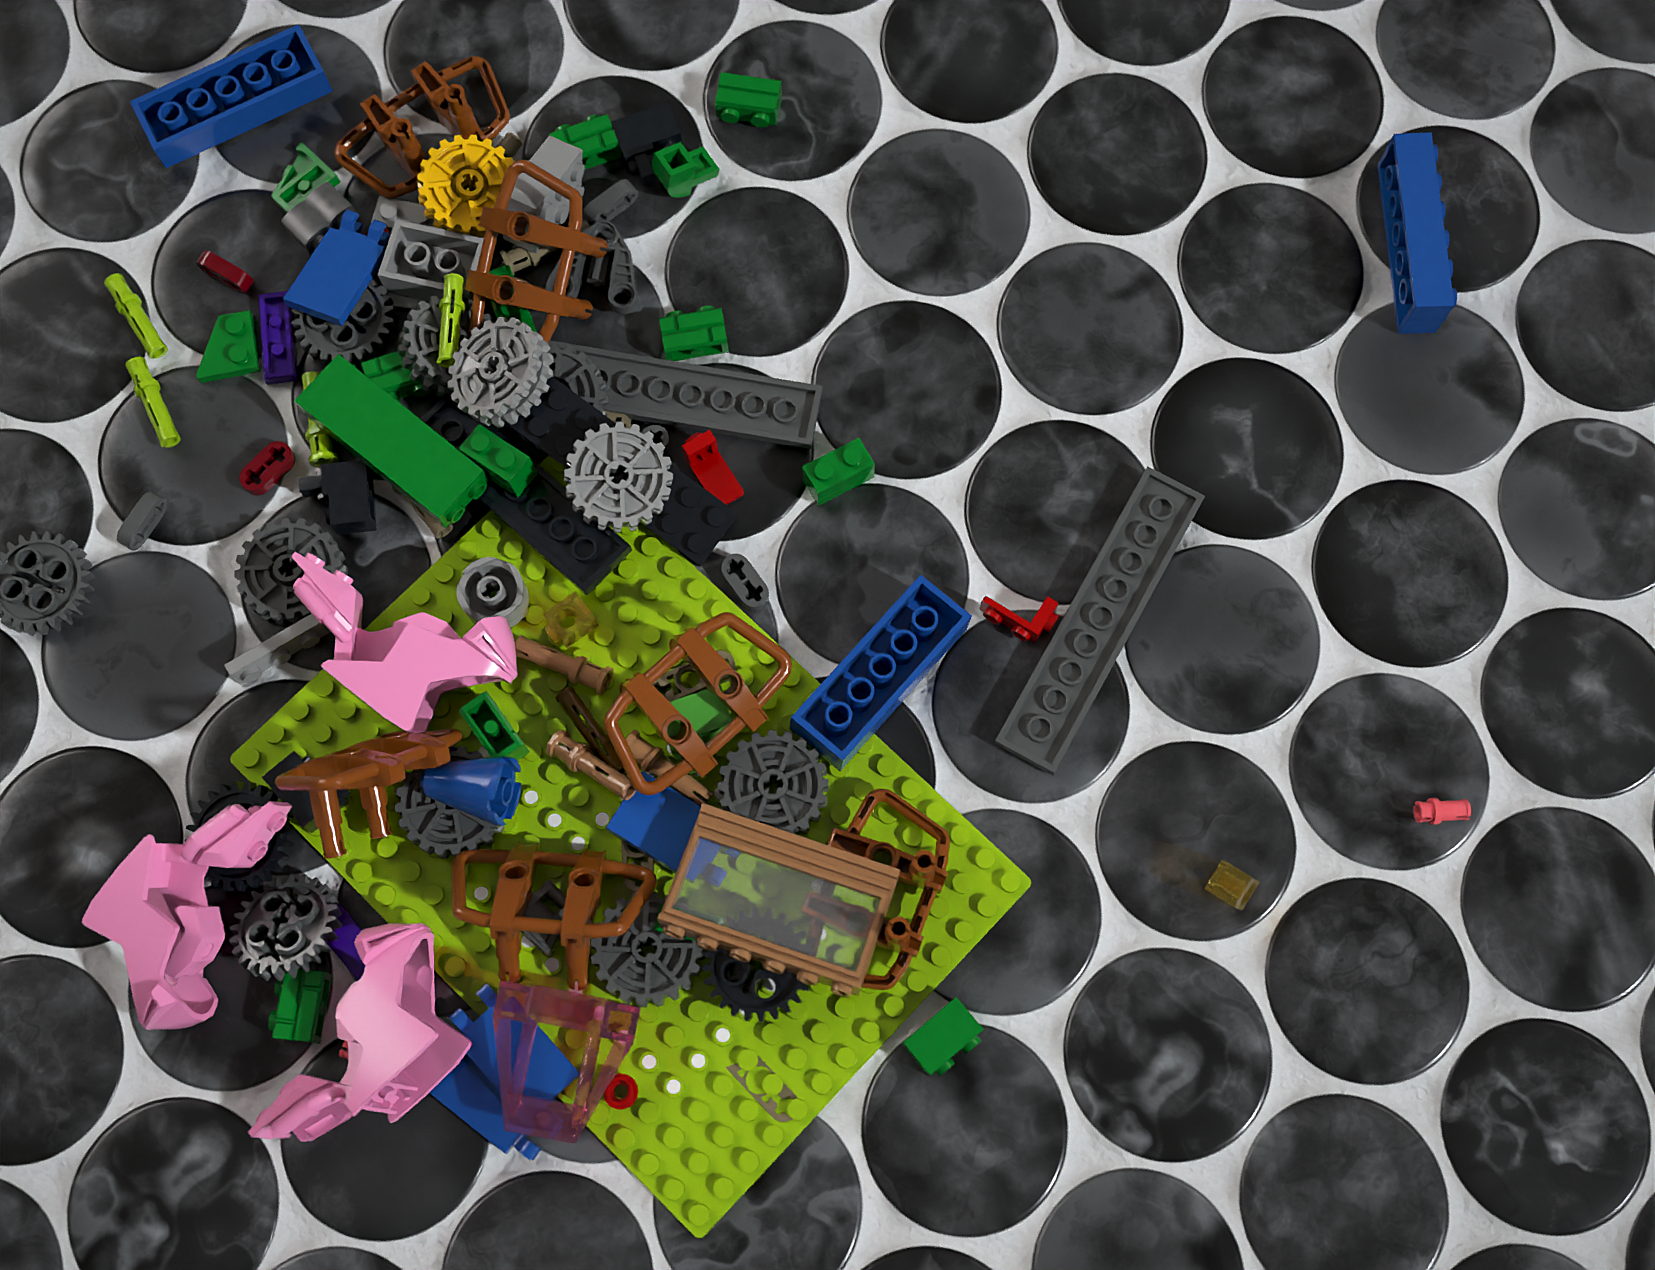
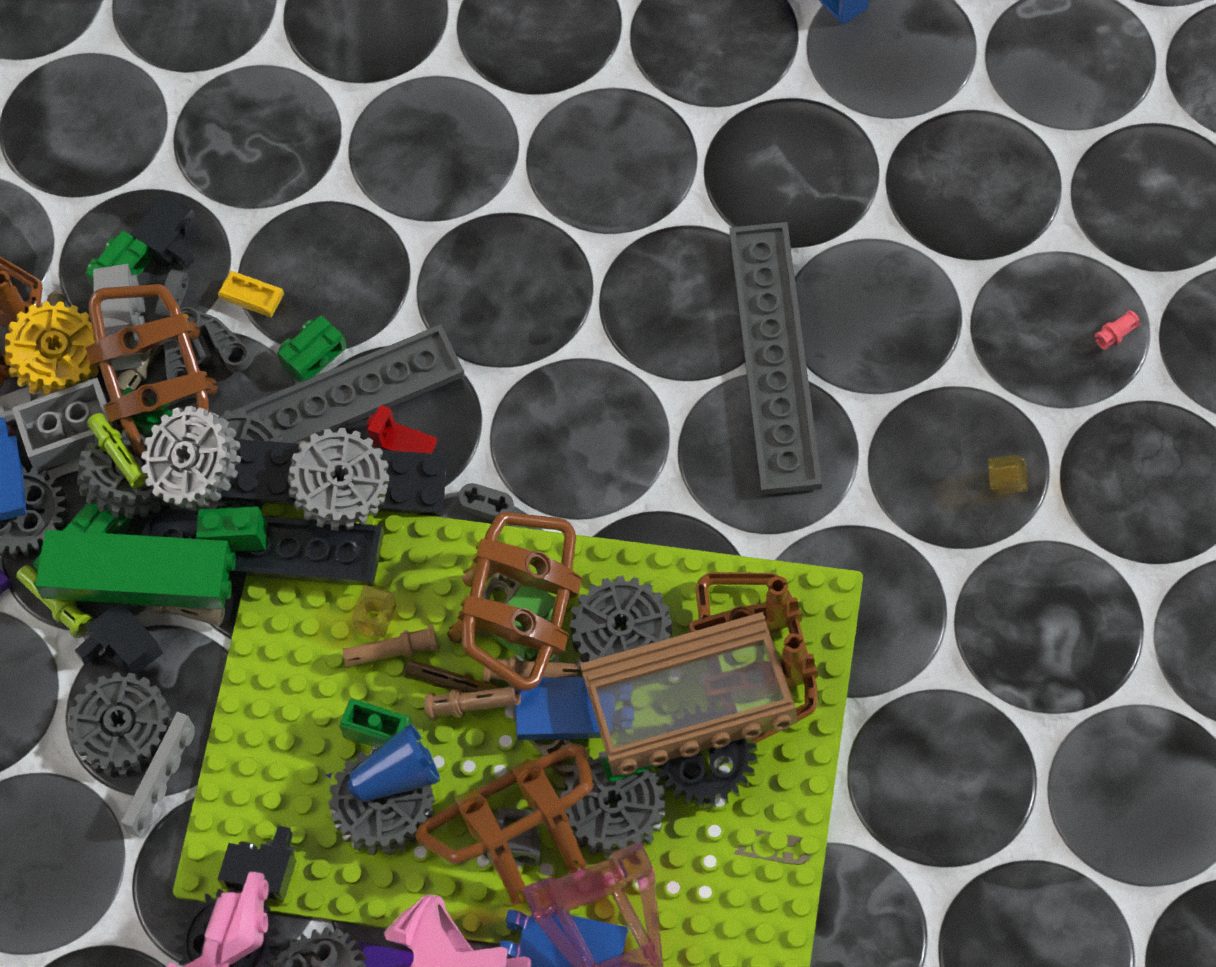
camera: 30 degrees left, 10 degrees down
dark red beam [239,441,296,496] -> none
dark orange piece [275,729,463,859] -> none
bright pink piece [292,552,518,733] -> none
light grey brick [456,557,529,628] -> none
red plate [603,1074,639,1110] -> none
green brick [652,142,719,198] -> none
green brick [715,72,782,128] -> none
blue brick [789,575,972,771] -> none
green brick [802,438,875,506] -> none
green brick [902,997,984,1077] -> none
red bracket [980,596,1059,643] -> none
none -> yellow plate [218,271,284,318]

